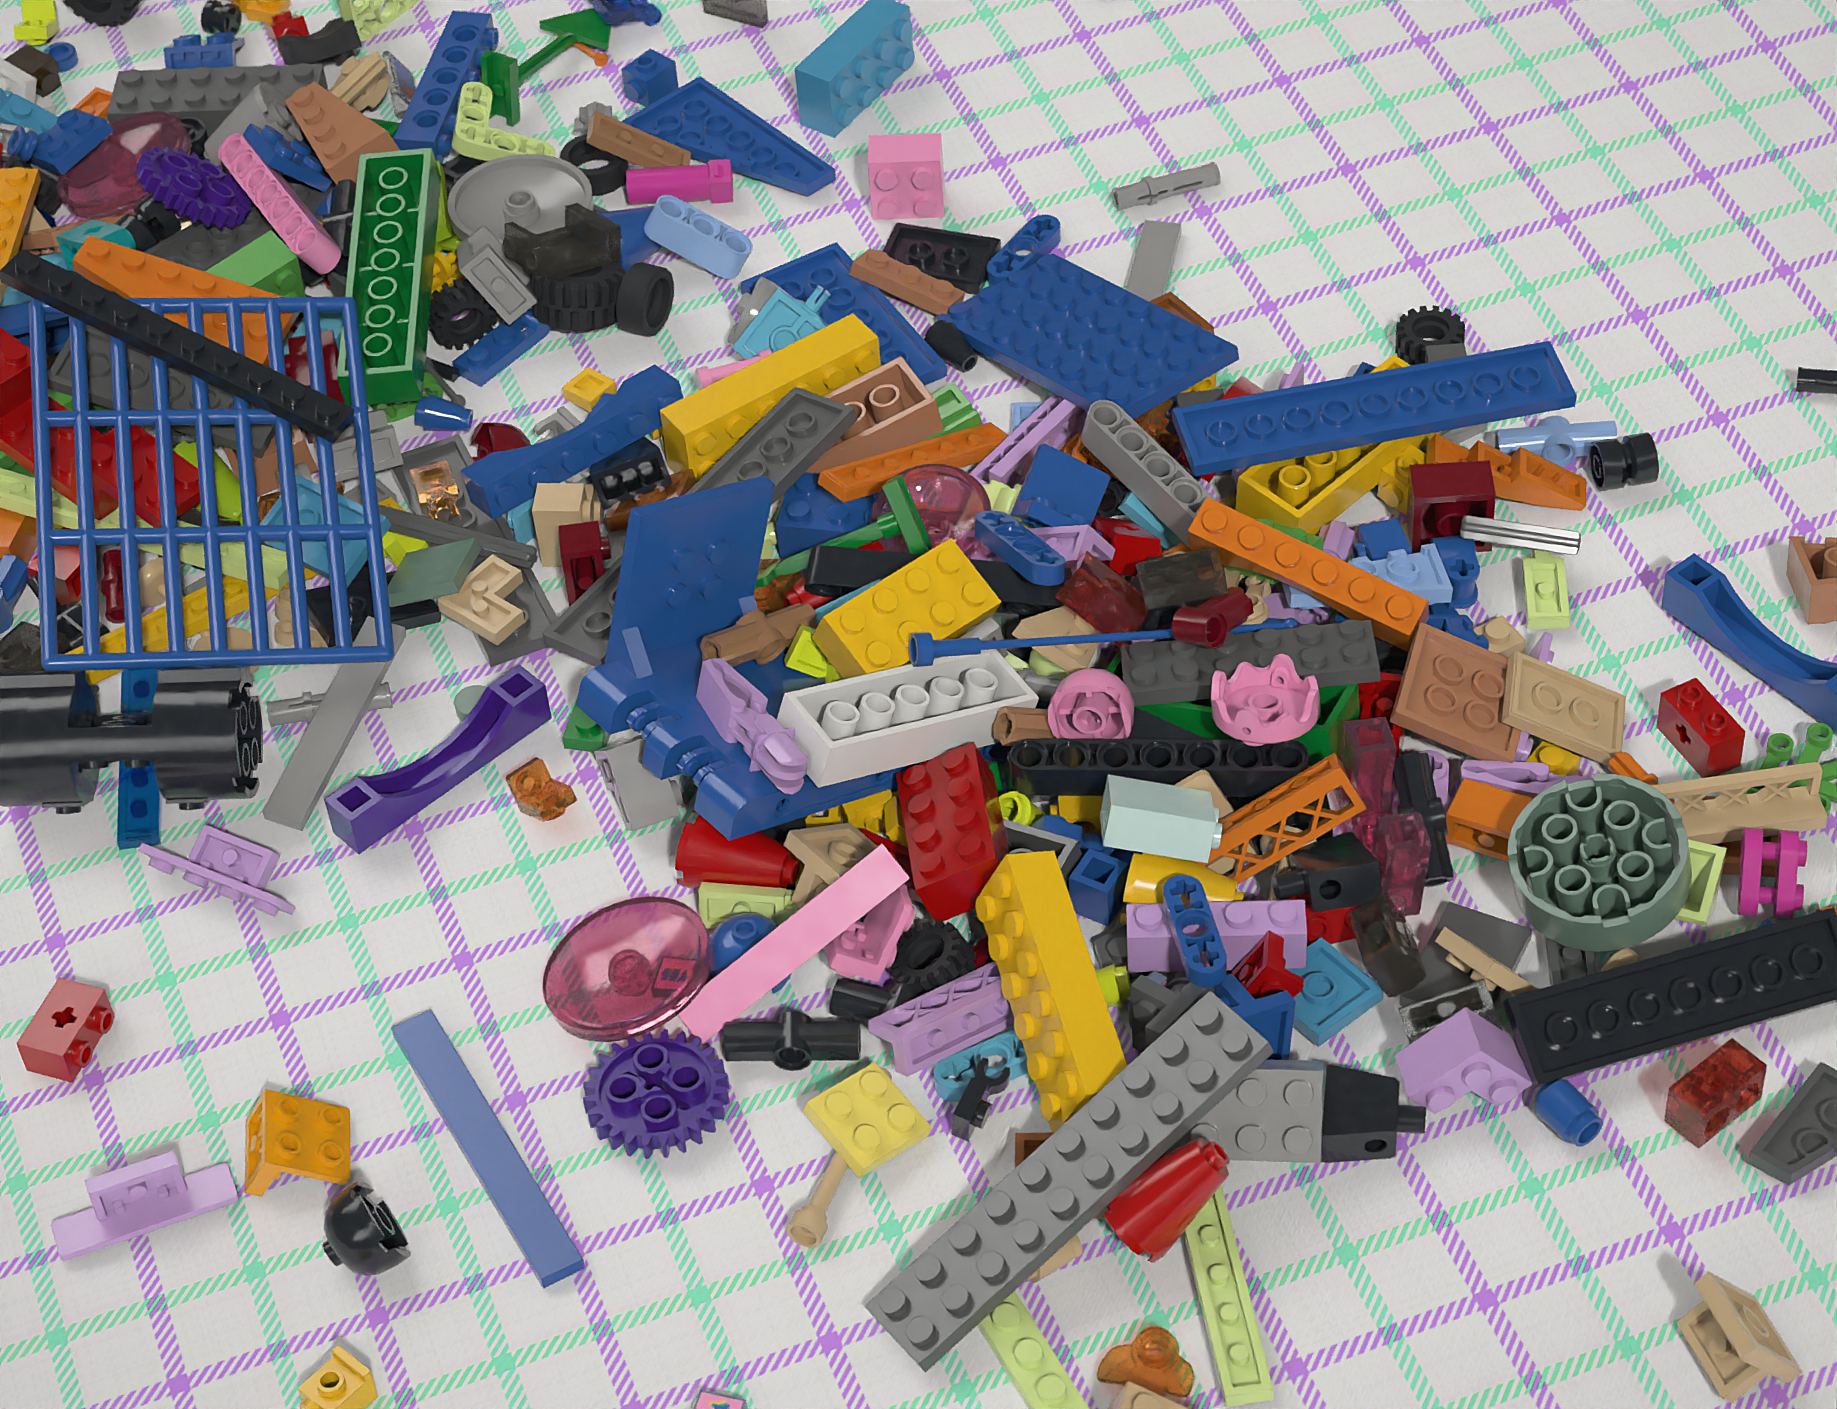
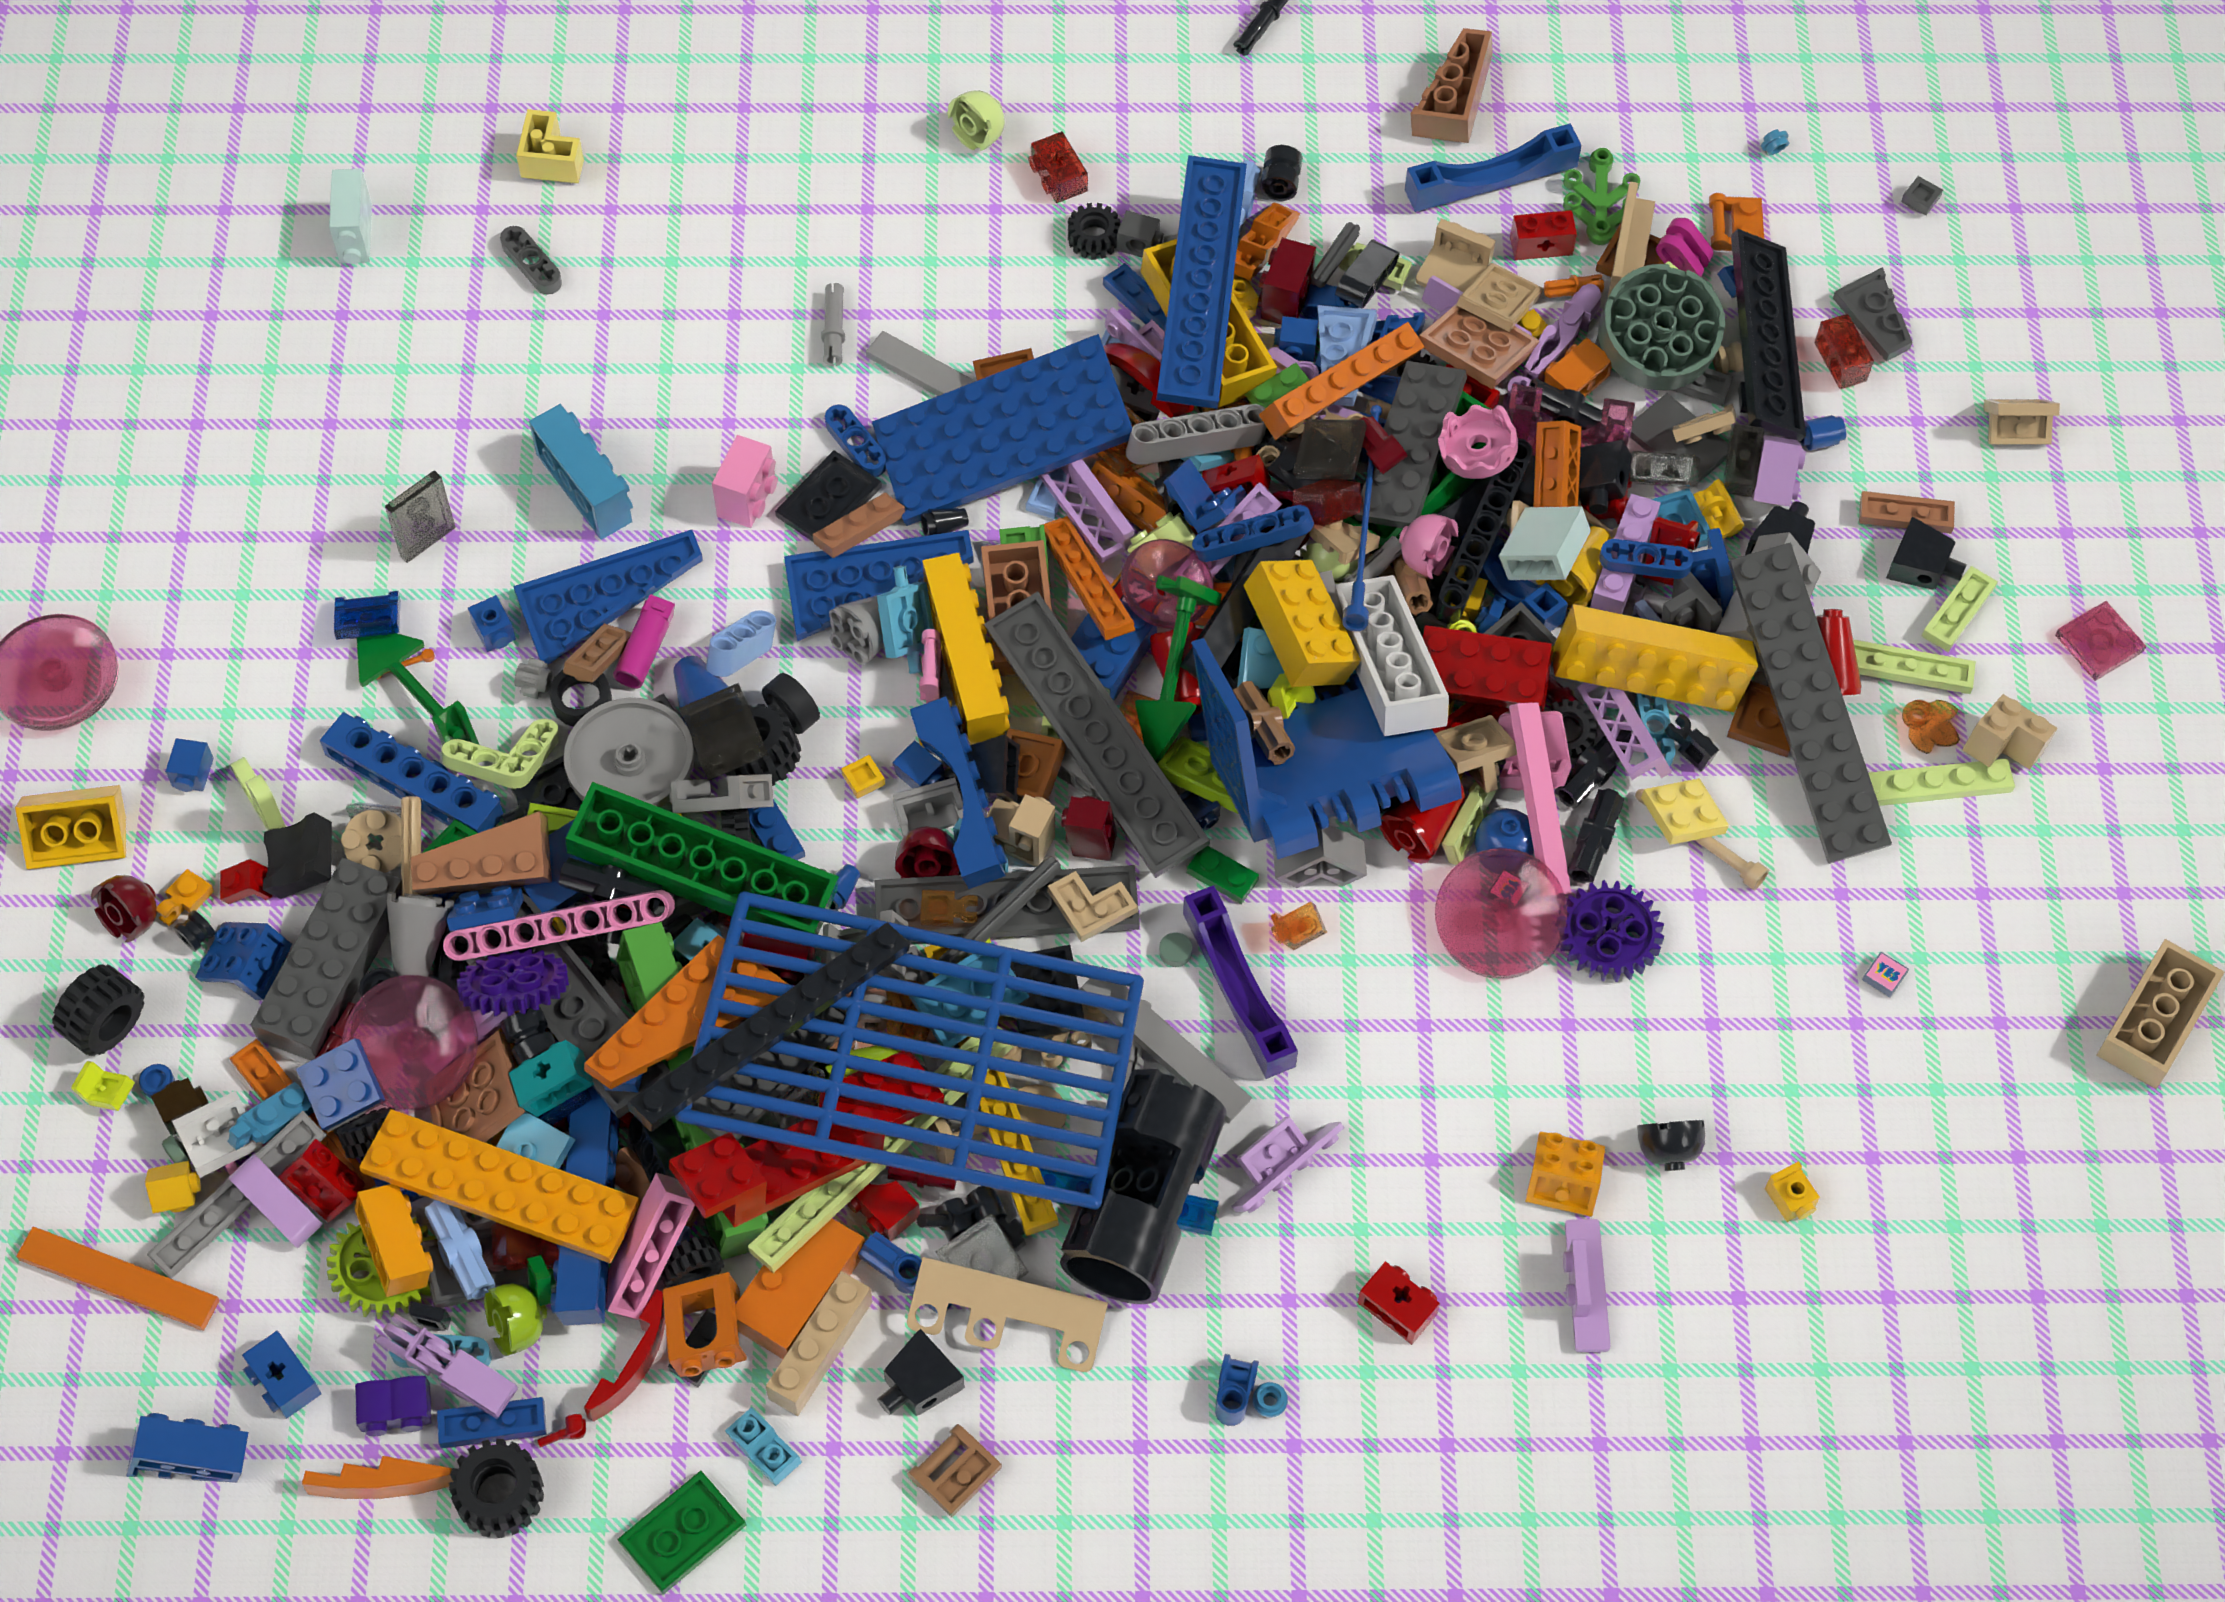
camera: 75 degrees left, 15 degrees up
blue bush [7,126,38,162] -> none
sand green tile [388,538,481,607] -> none
tile [391,1009,585,1289] -> none
lavender arm [696,658,809,795] -> none
tan plate [1473,615,1526,658] -> none
none -> yellowish green cylinder [947,90,1005,151]
none -> clear red brick [1028,131,1088,204]
none -> black beam [1335,239,1400,308]
none -> tan bracket [1416,218,1496,292]
none -> yellow hips [1693,478,1745,539]
none -> nougat plate [1859,491,1955,534]
none -> black torso [1886,517,1967,590]
none -> yellowish green plate [1922,566,1998,652]

